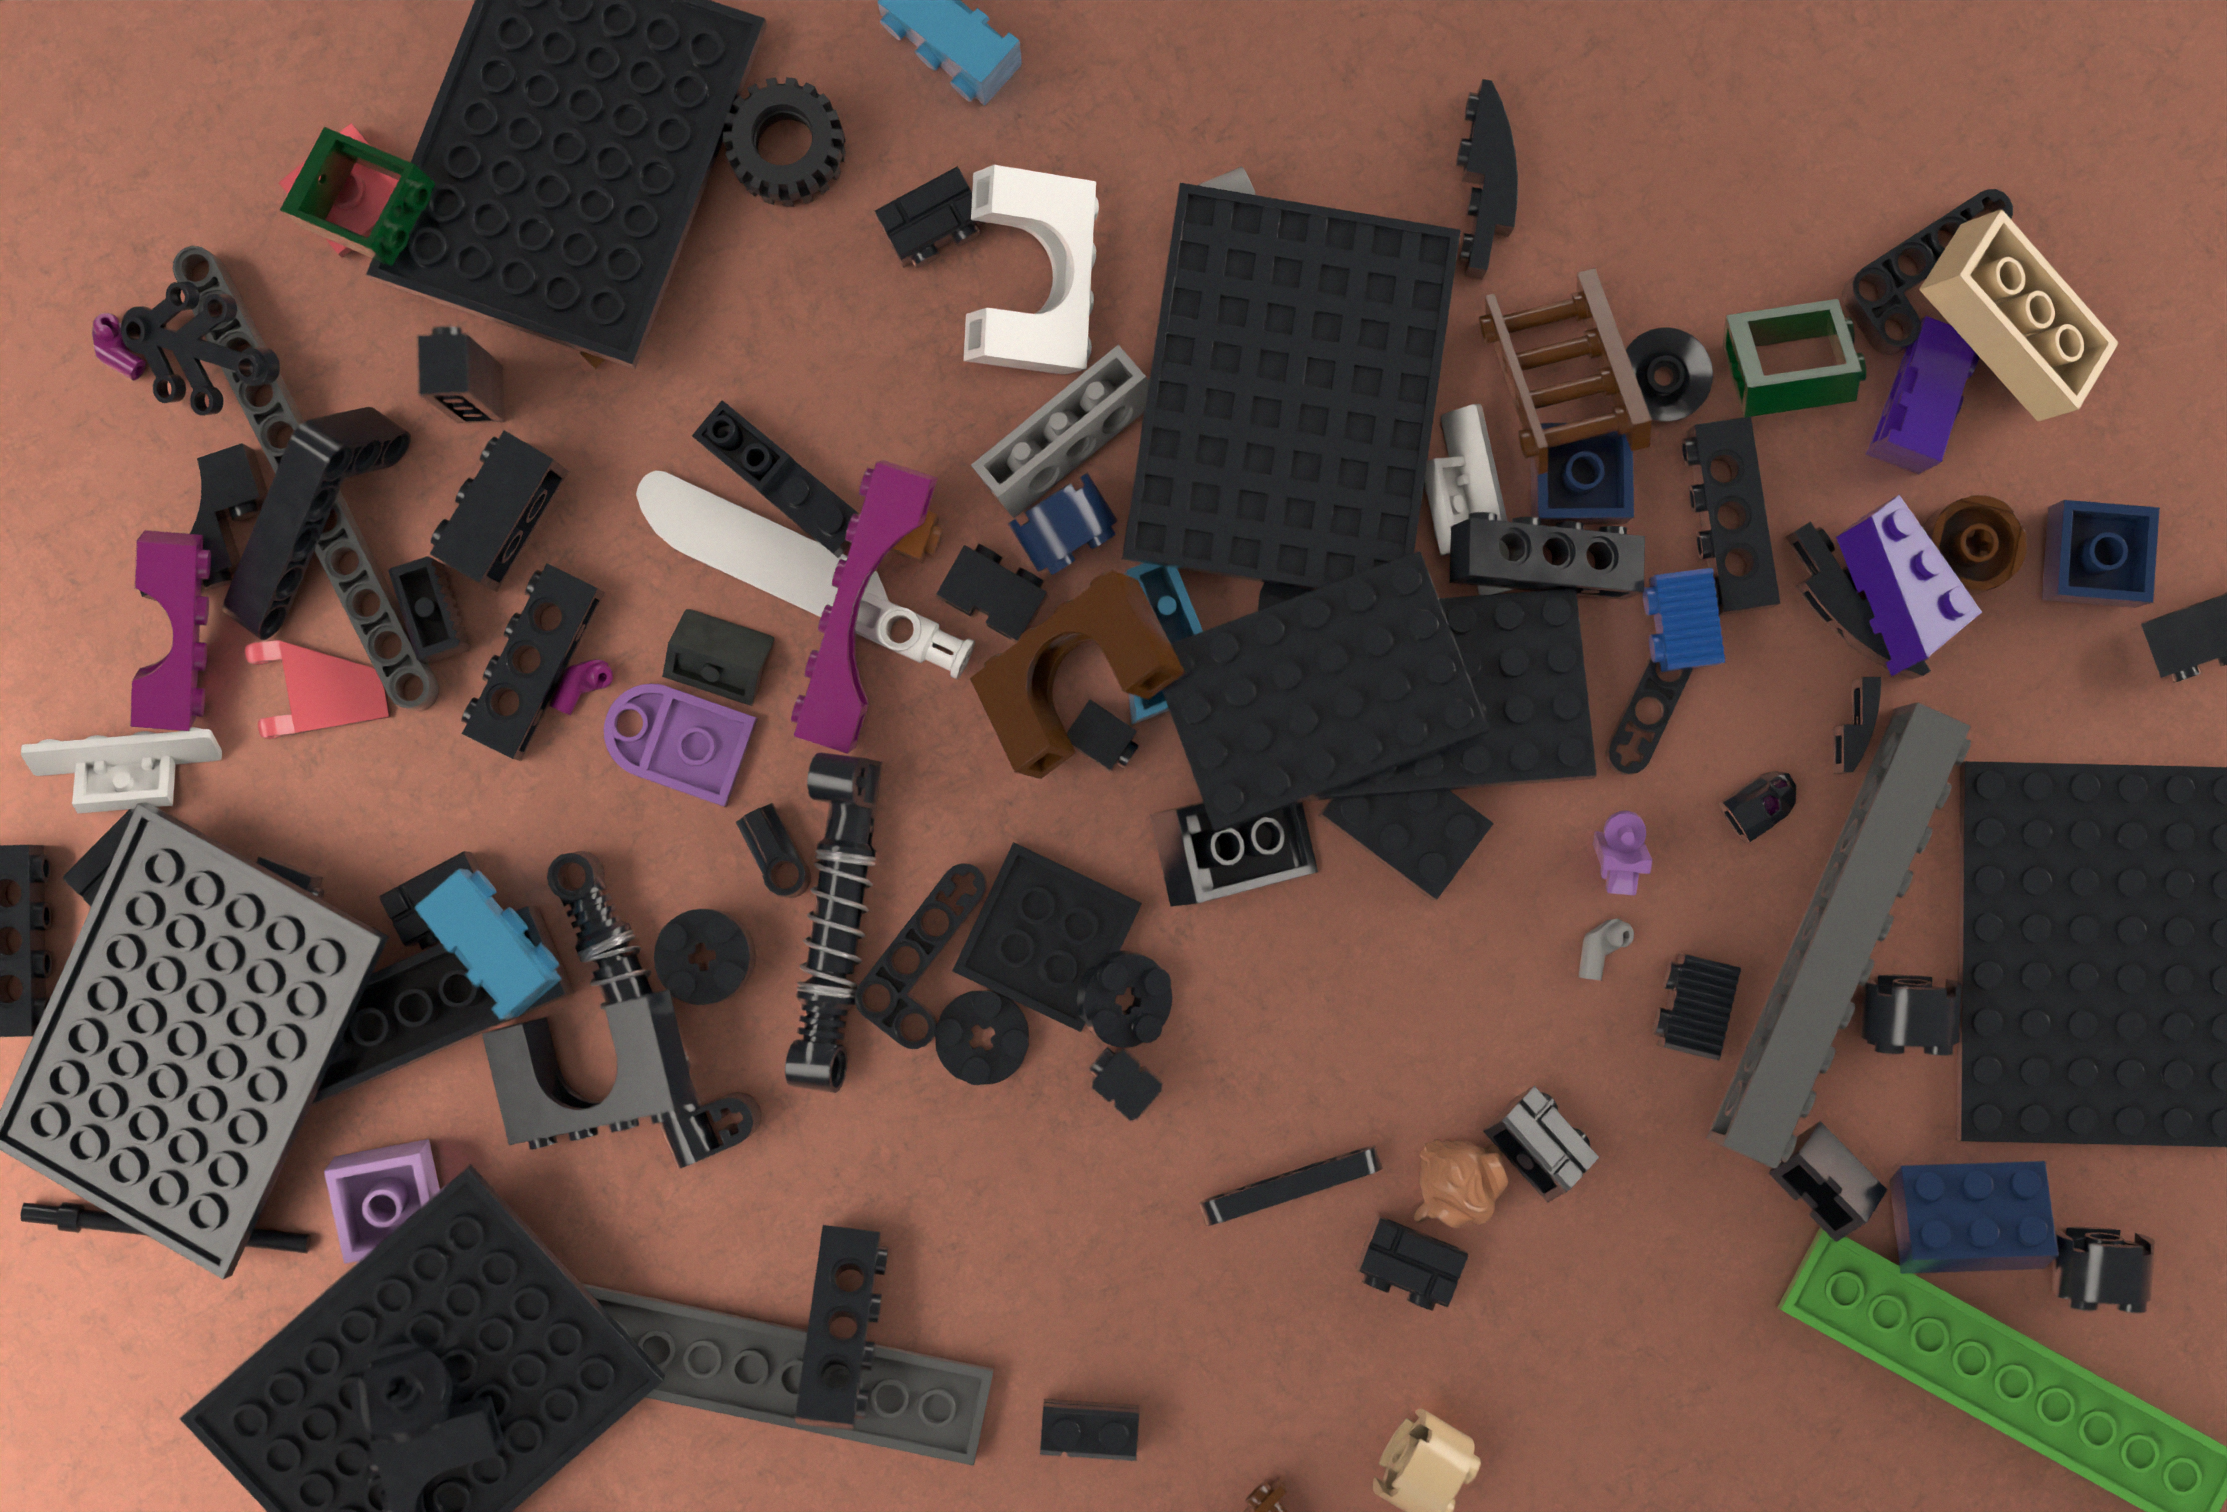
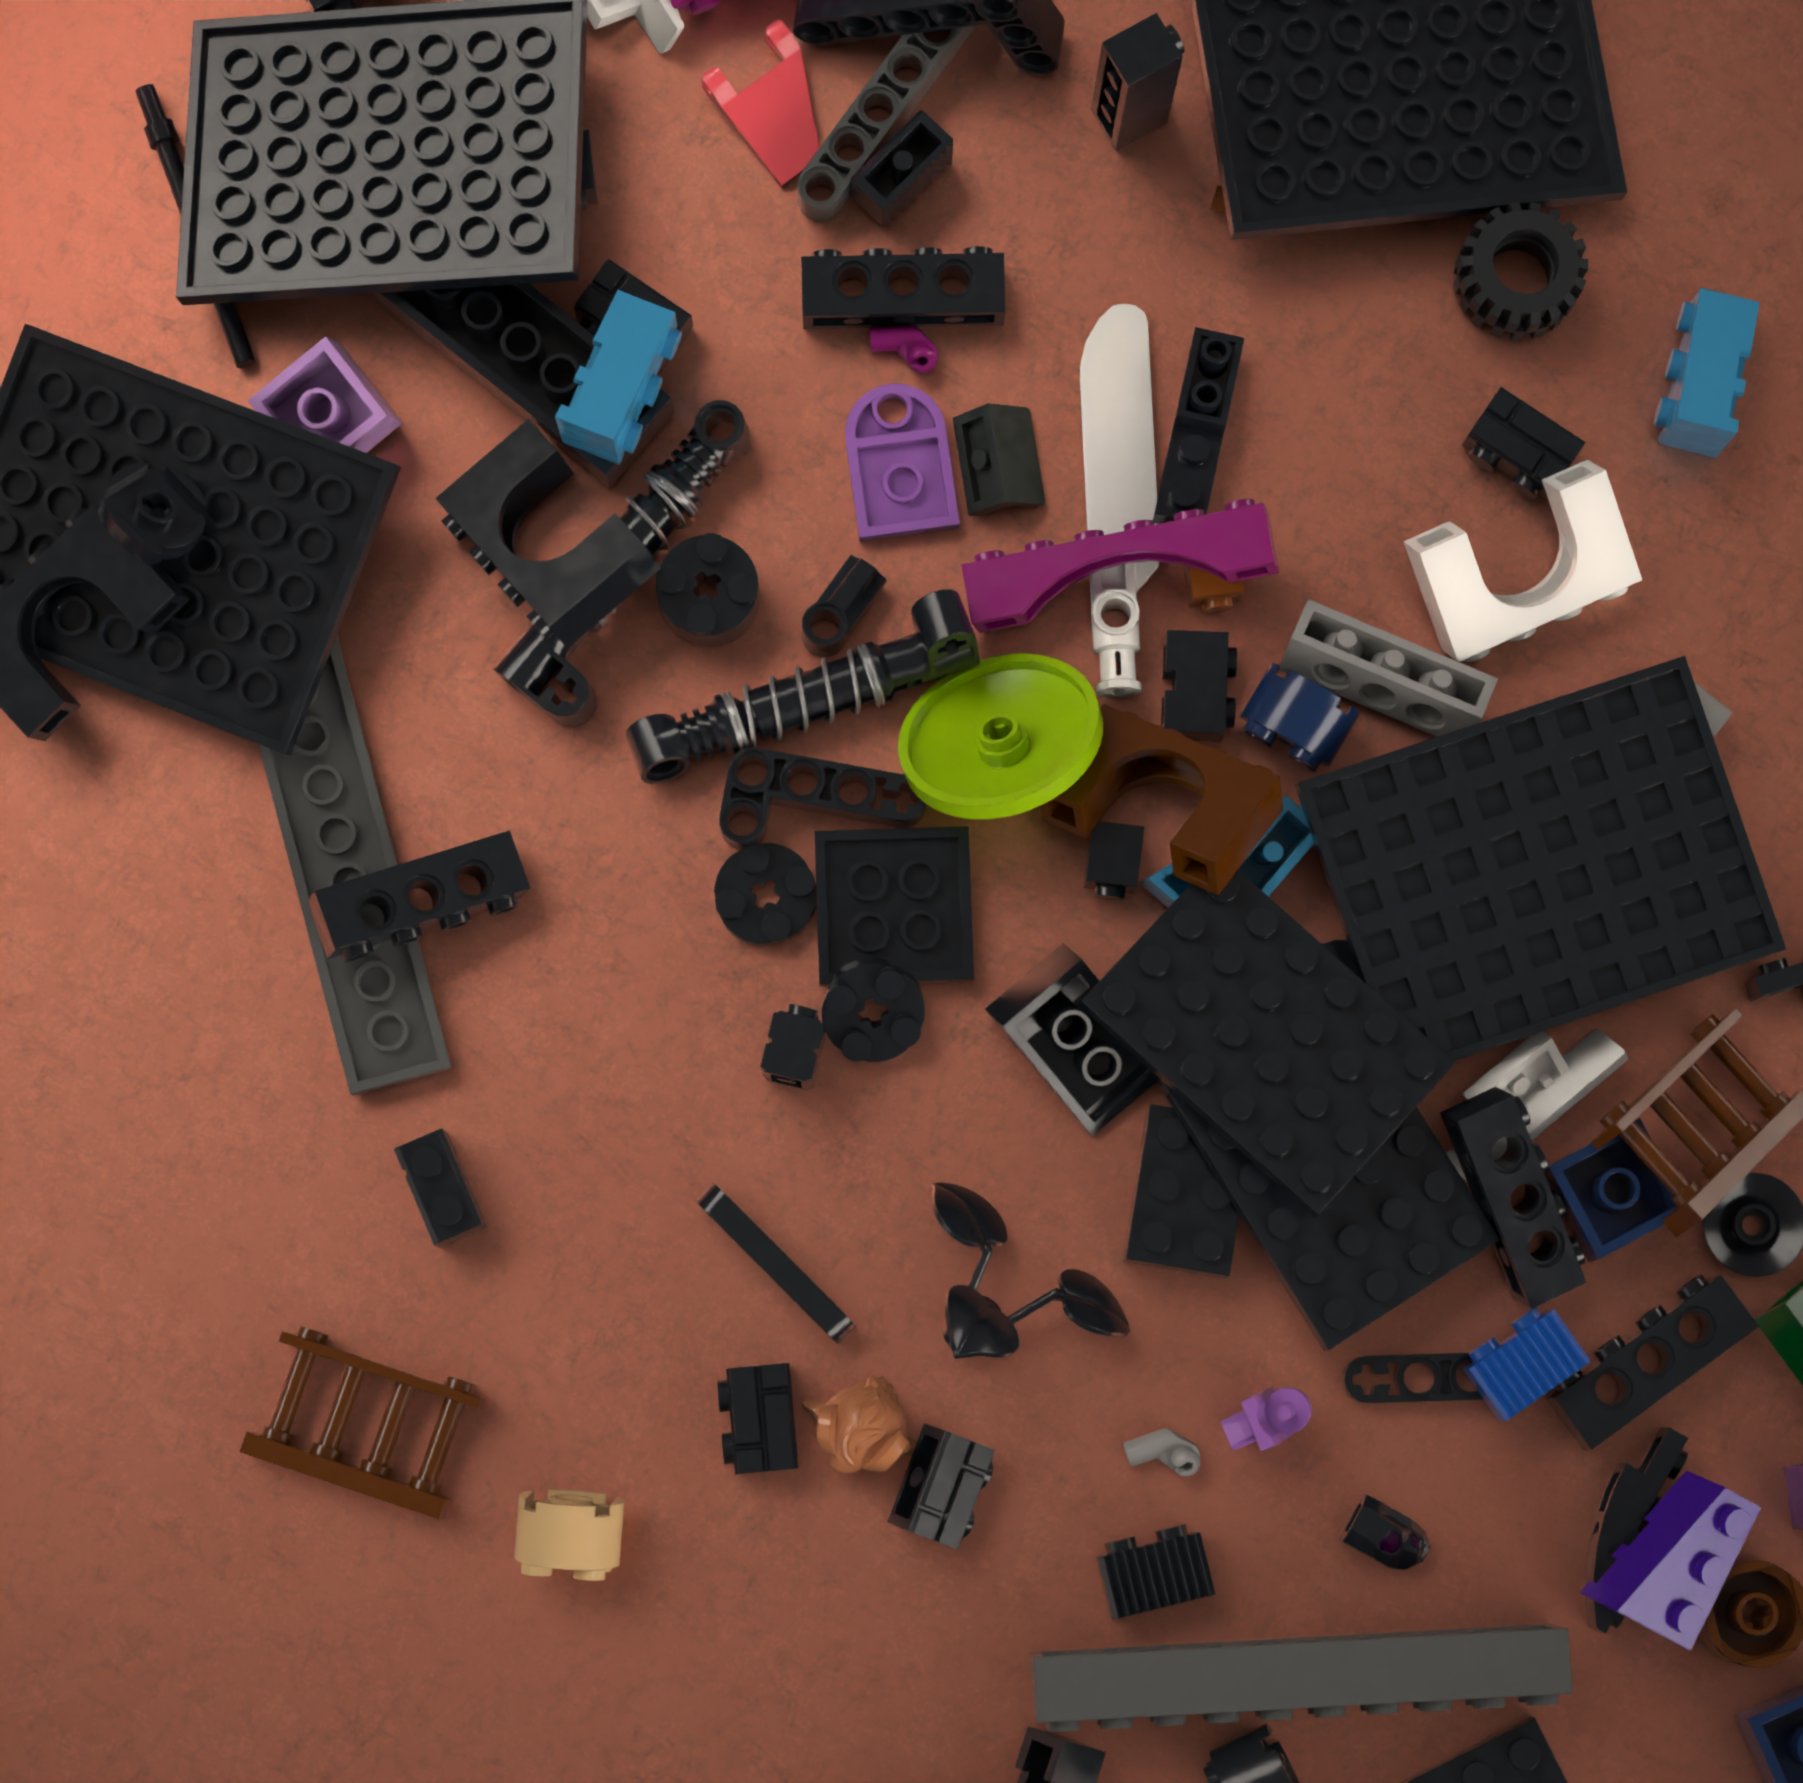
camera: 60 degrees right, 5 degrees down
black brick [430,430,569,592] -> none
black slope [1833,677,1881,774] -> none
none -> lime dish [898,653,1103,820]
none -> black plant [929,1182,1131,1359]

